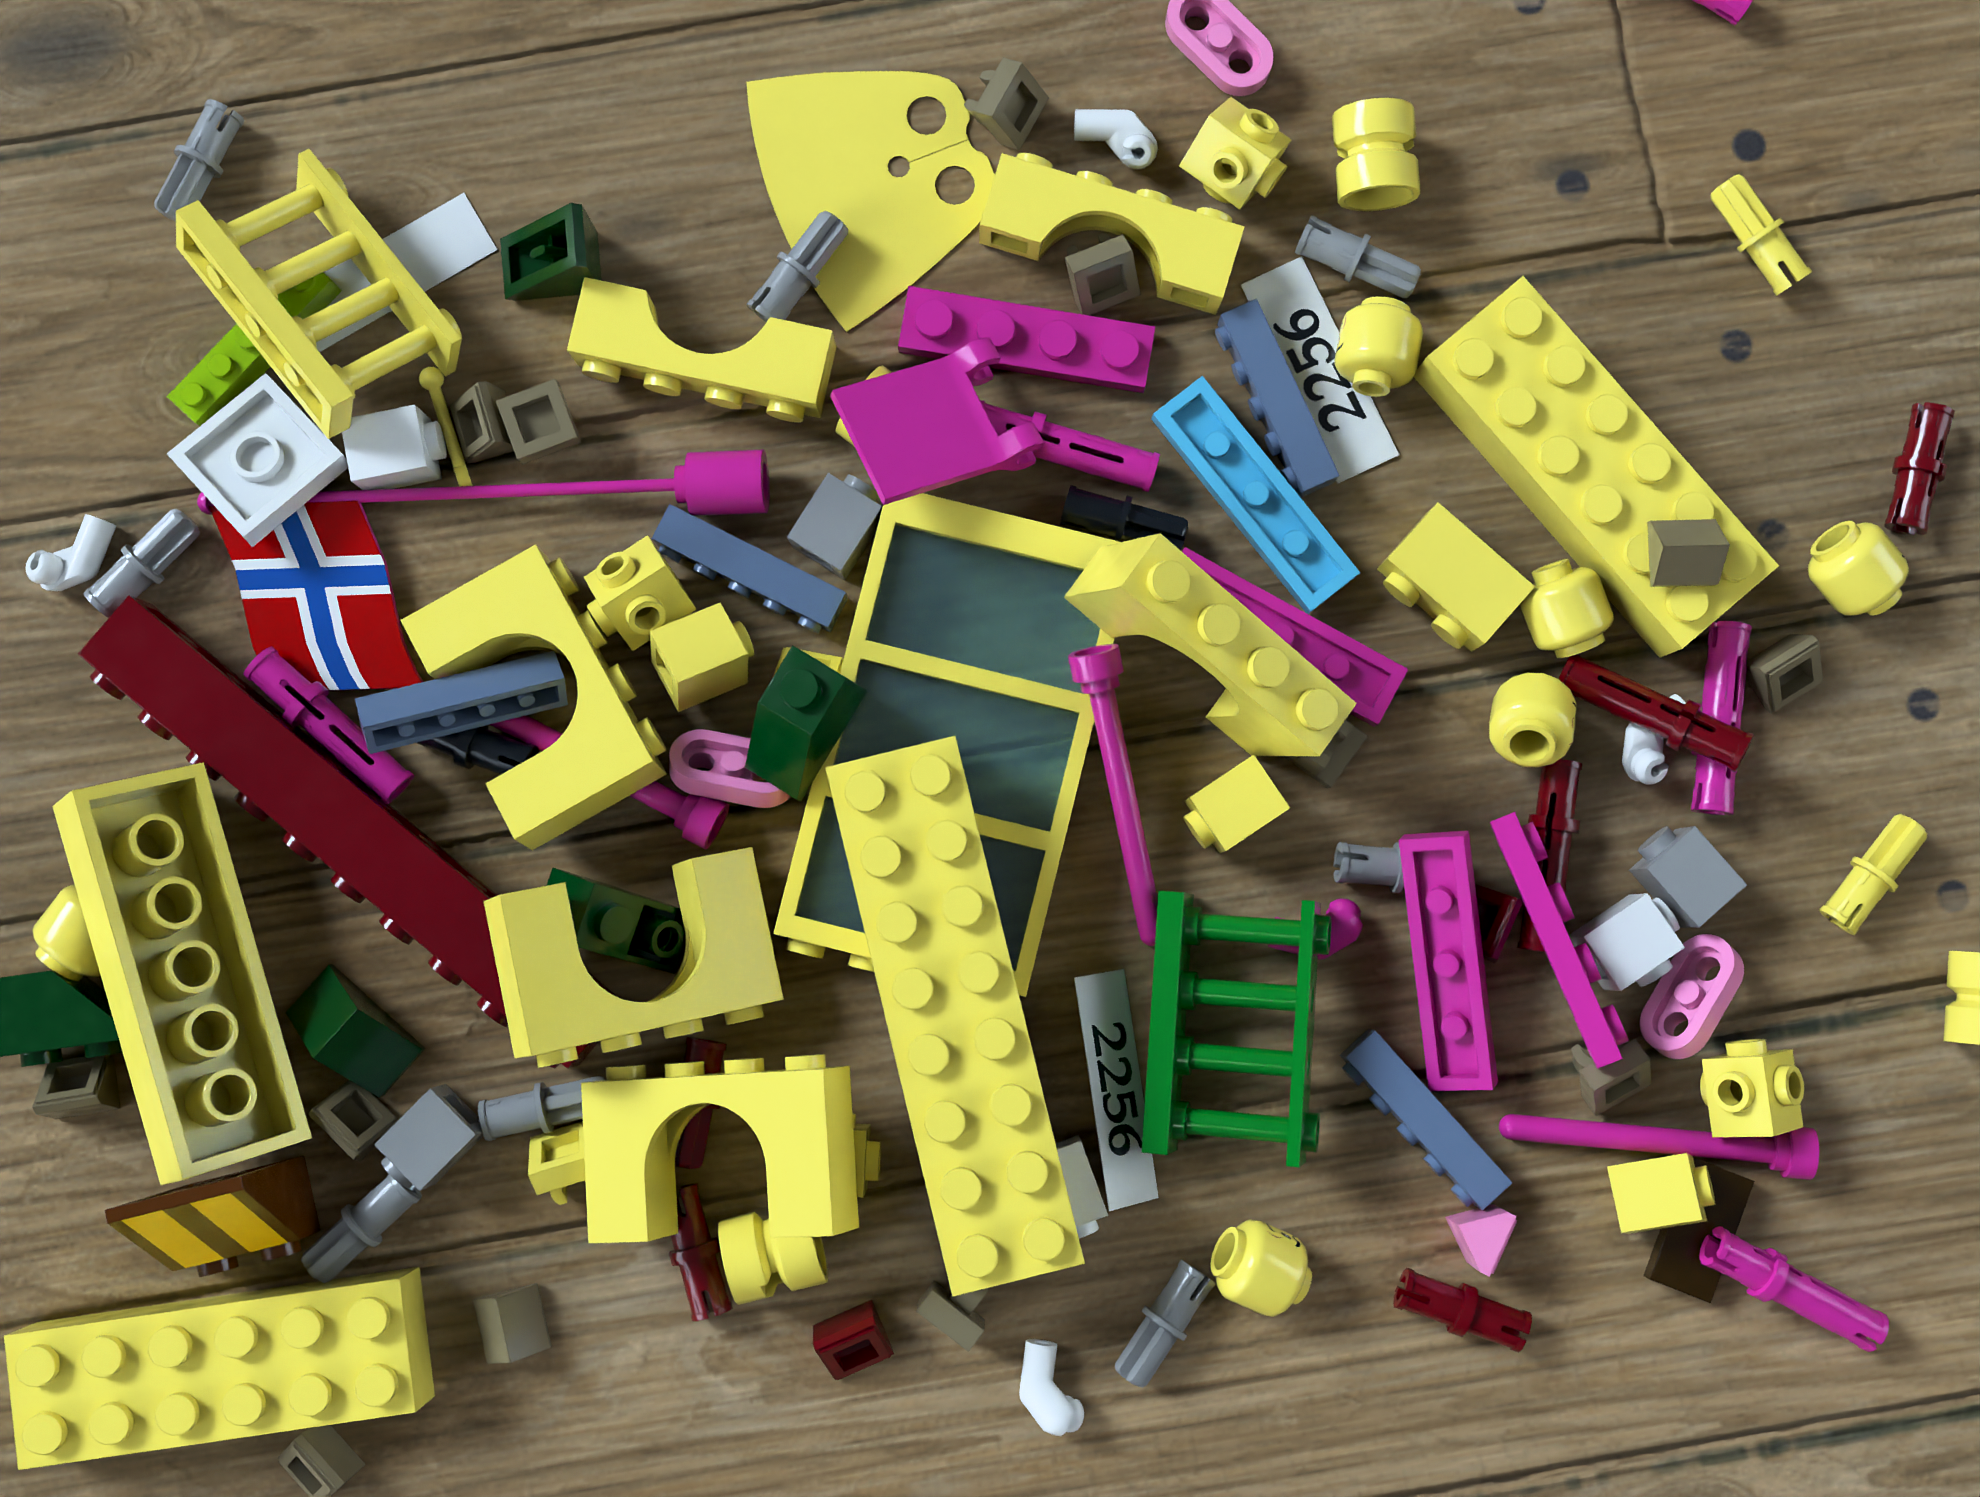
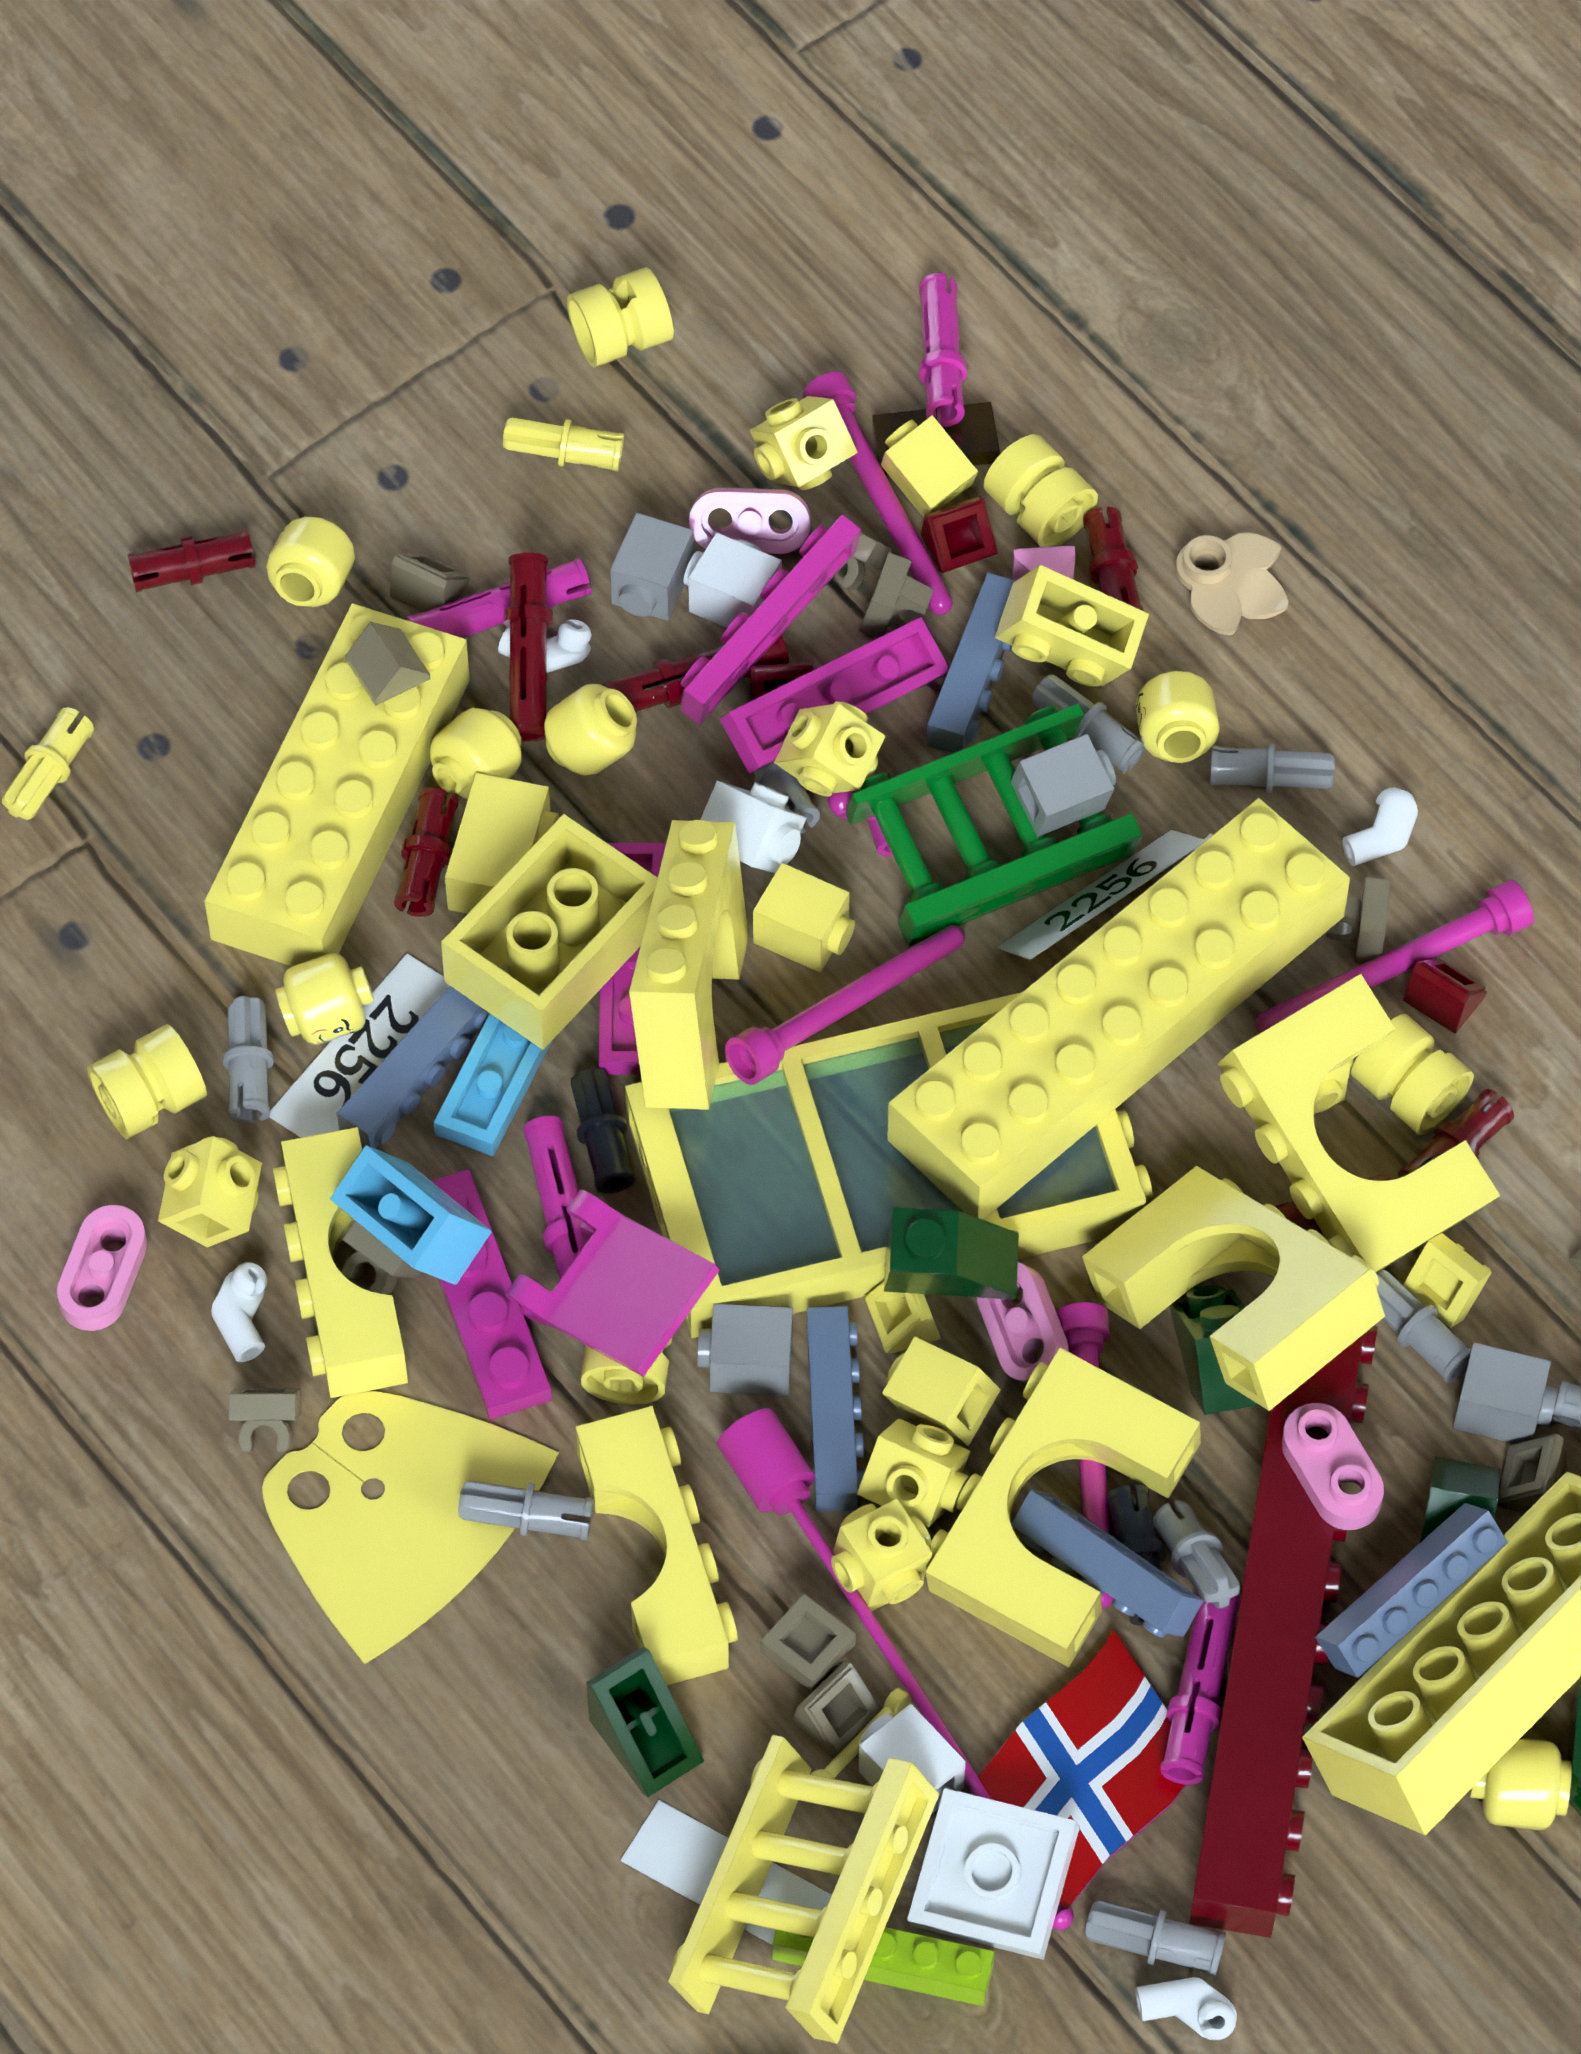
camera: 120 degrees left, 25 degrees down
none -> medium azure brick [330,1145,492,1285]
none -> dark red pin [394,788,459,917]
none -> light yellow brick [441,814,658,1050]
none -> white brick [700,781,806,873]
none -> light yellow brick [774,702,885,796]
none -> light yellow brick [831,1499,932,1612]
none -> dark tan tile [859,552,934,638]
none -> dark red slope [921,496,998,573]
none -> light yellow wheel [984,434,1098,547]
none -> light yellow brick [995,565,1149,687]
none -> light grey brick [1011,734,1116,837]
none -> light grey axle [1032,675,1146,774]
none -> light grey axle [1153,1501,1240,1608]
none -> tan plate [1176,532,1289,635]
none -> dark pink piece [1255,879,1534,1033]
none -> bright pink plate [1282,1403,1384,1530]
none -> sand blue piece [1315,1503,1508,1678]

